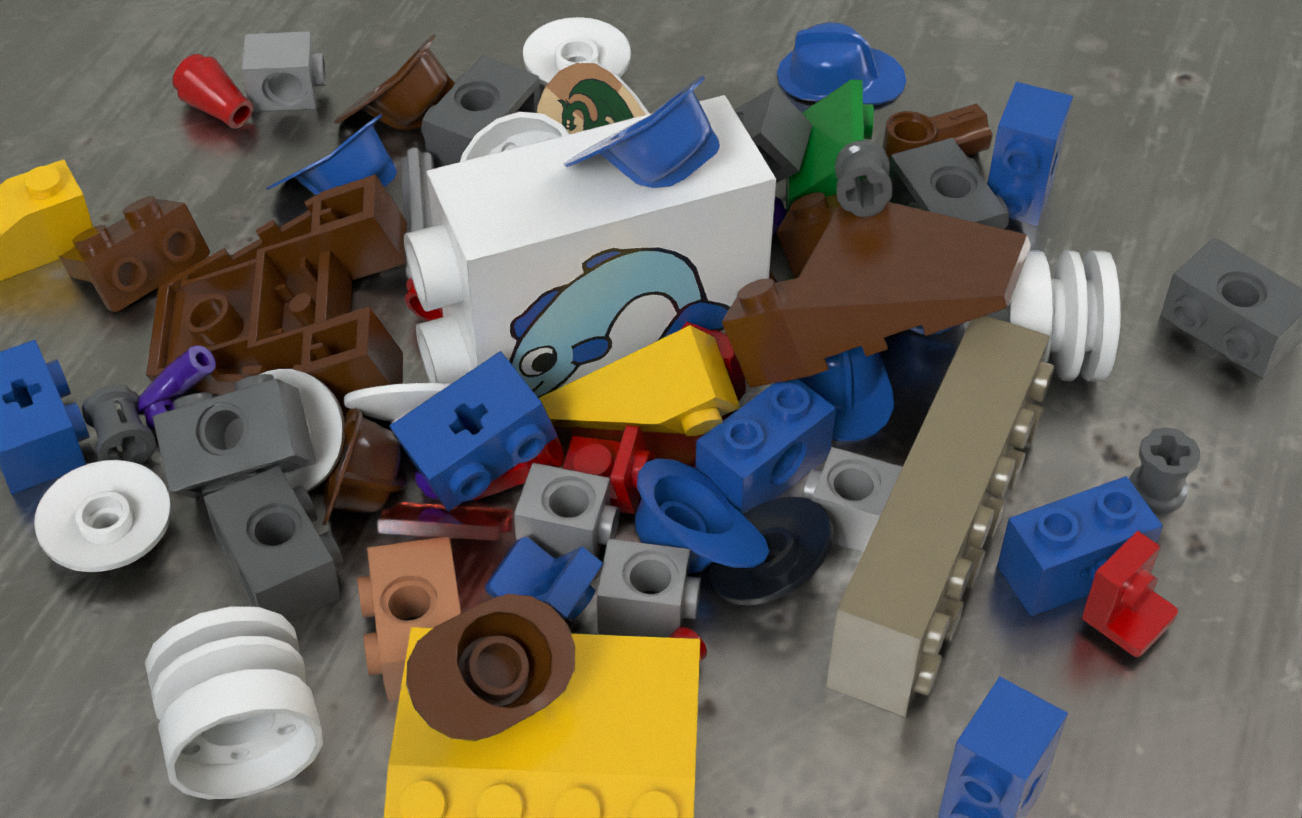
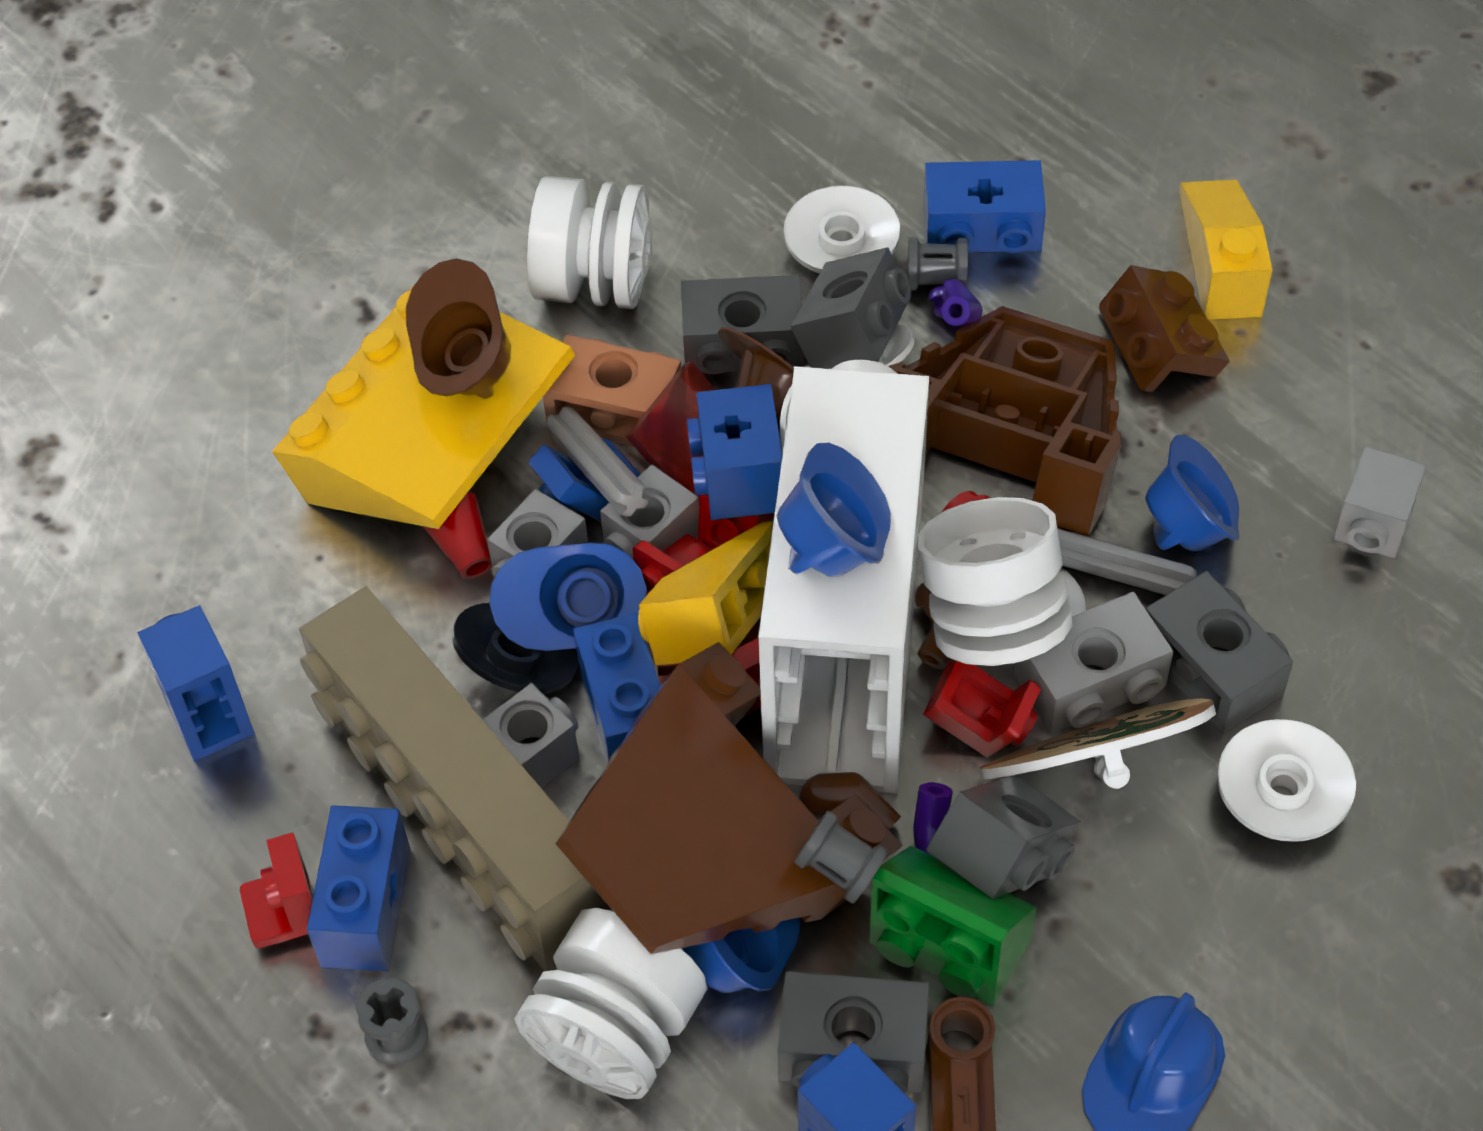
camera: 120 degrees right, 5 degrees up
red cone [172,54,254,129] -> none
reddish brown piece [334,34,455,130] -> none
none -> light grey axle [546,407,649,516]

